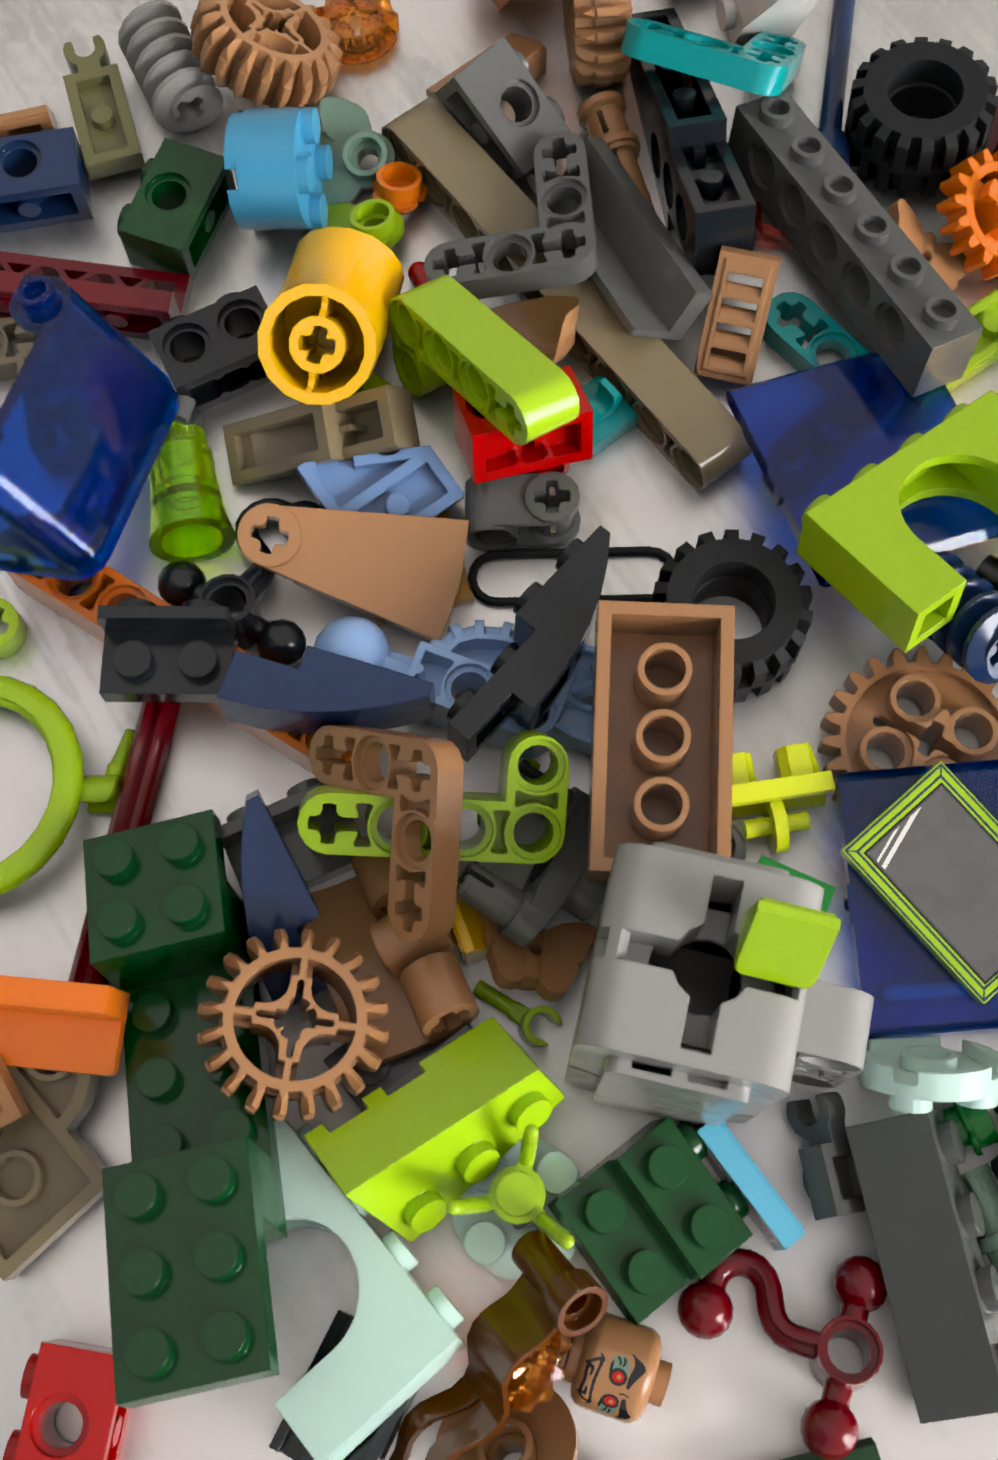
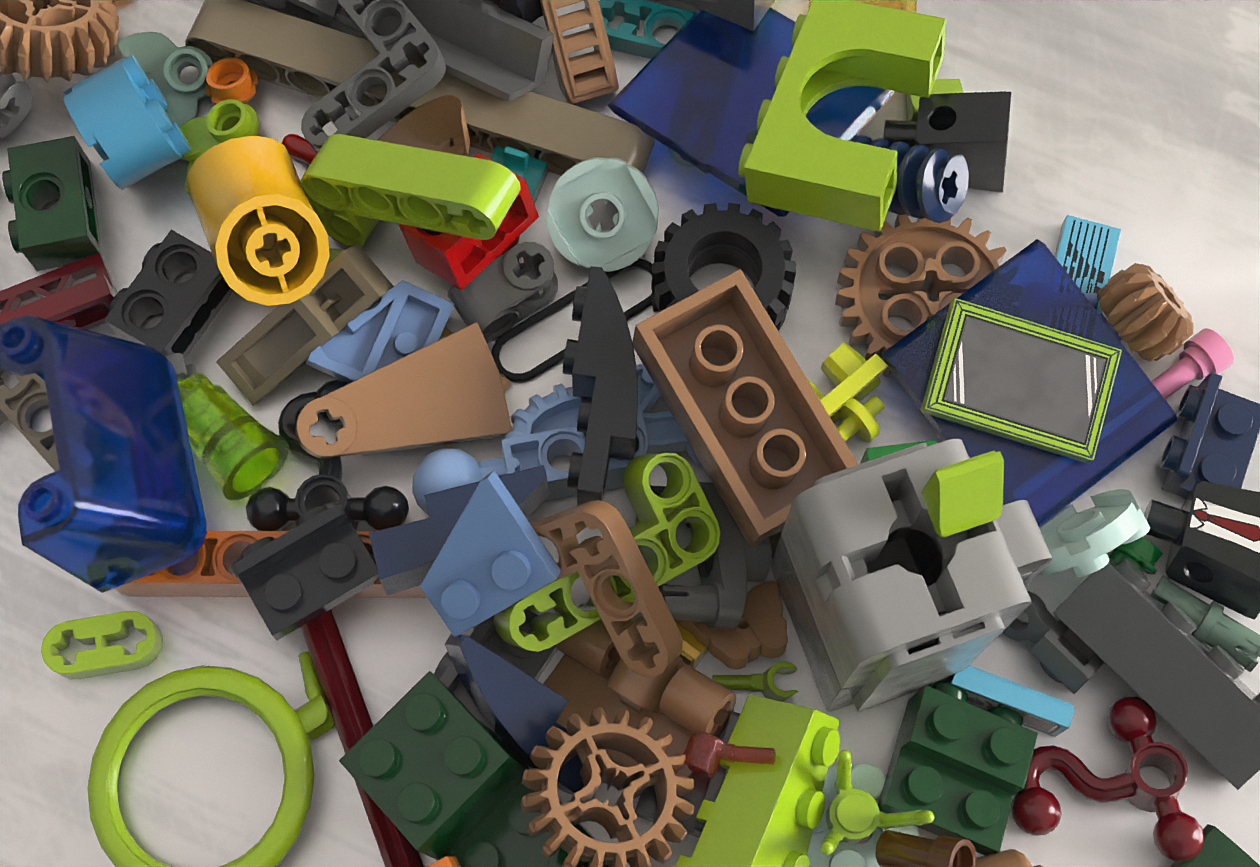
camera: 35 degrees left, 0 degrees up
none -> medium blue wing [420,471,561,637]
none -> light aqua plate [546,157,659,272]
none -> clear red hand [683,732,776,778]

